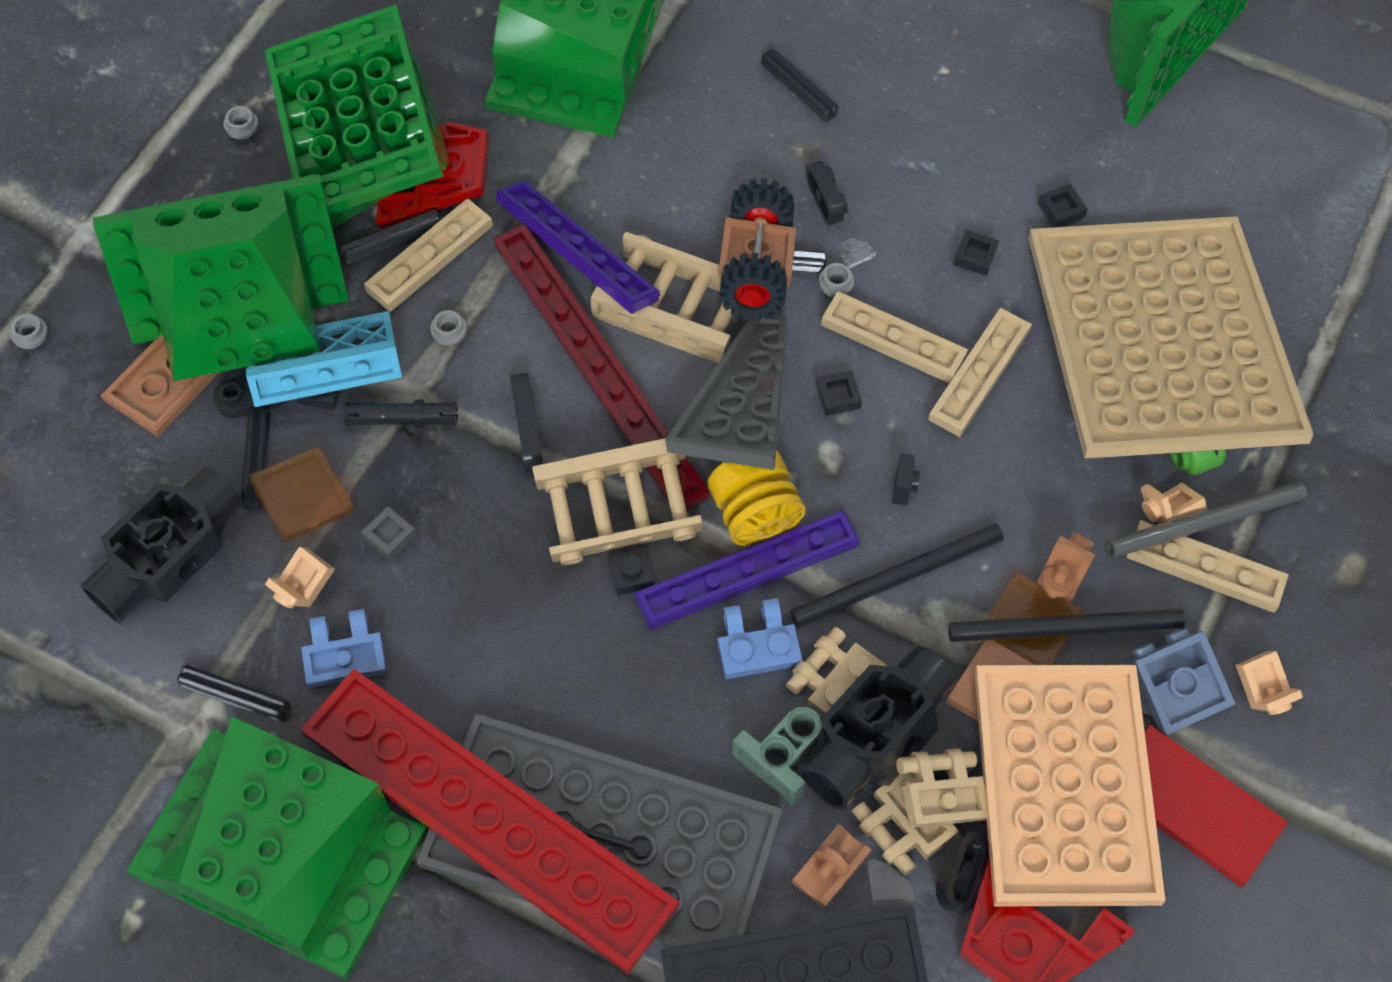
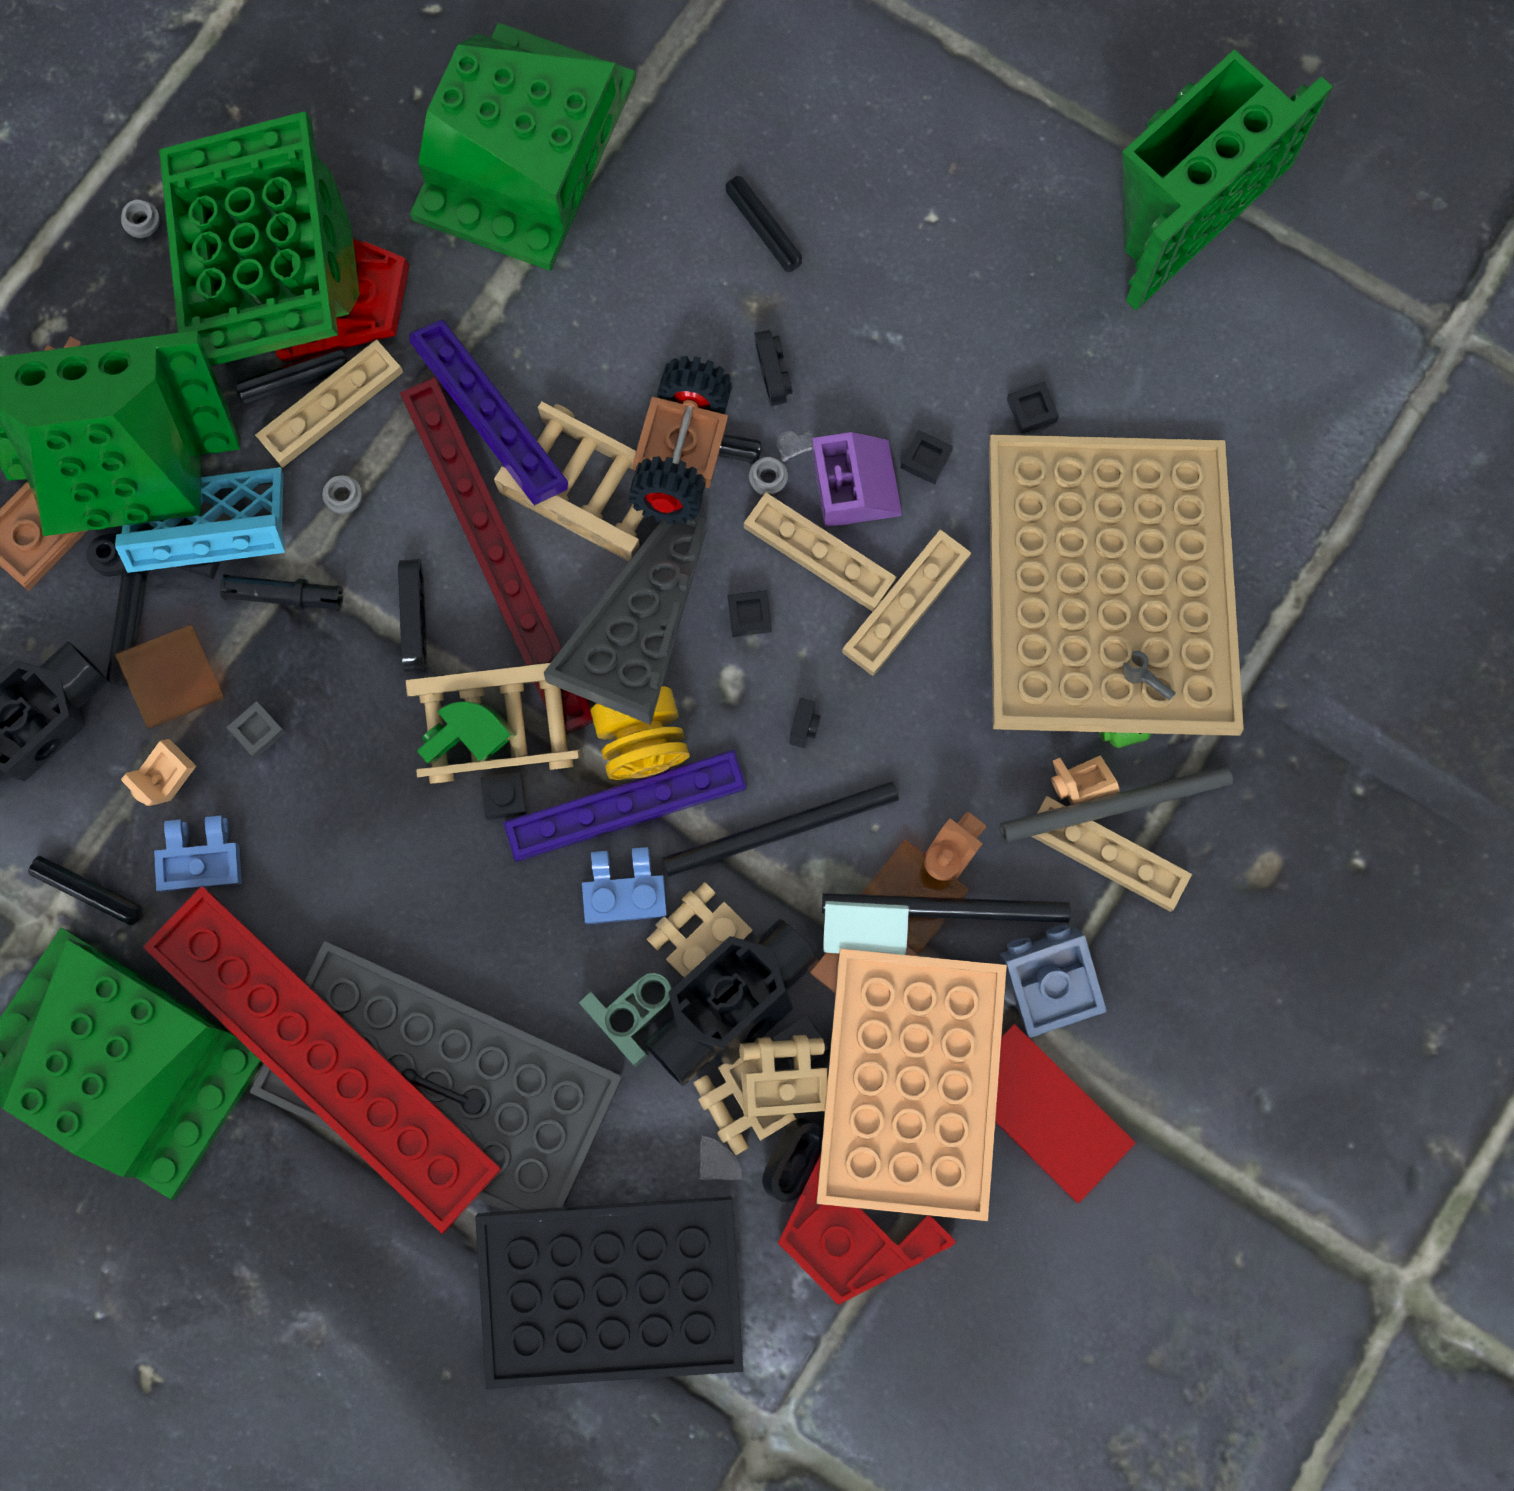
camera: 10 degrees right, 15 degrees up
nougat hips [792,824,872,910] -> none
light nougat bracket [1235,650,1303,715] -> none
none -> green brick [417,702,517,764]
none -> medium lavender slope [812,432,902,528]
none -> light aqua slope [823,901,909,955]
none -> dark grey hand [1123,651,1176,701]

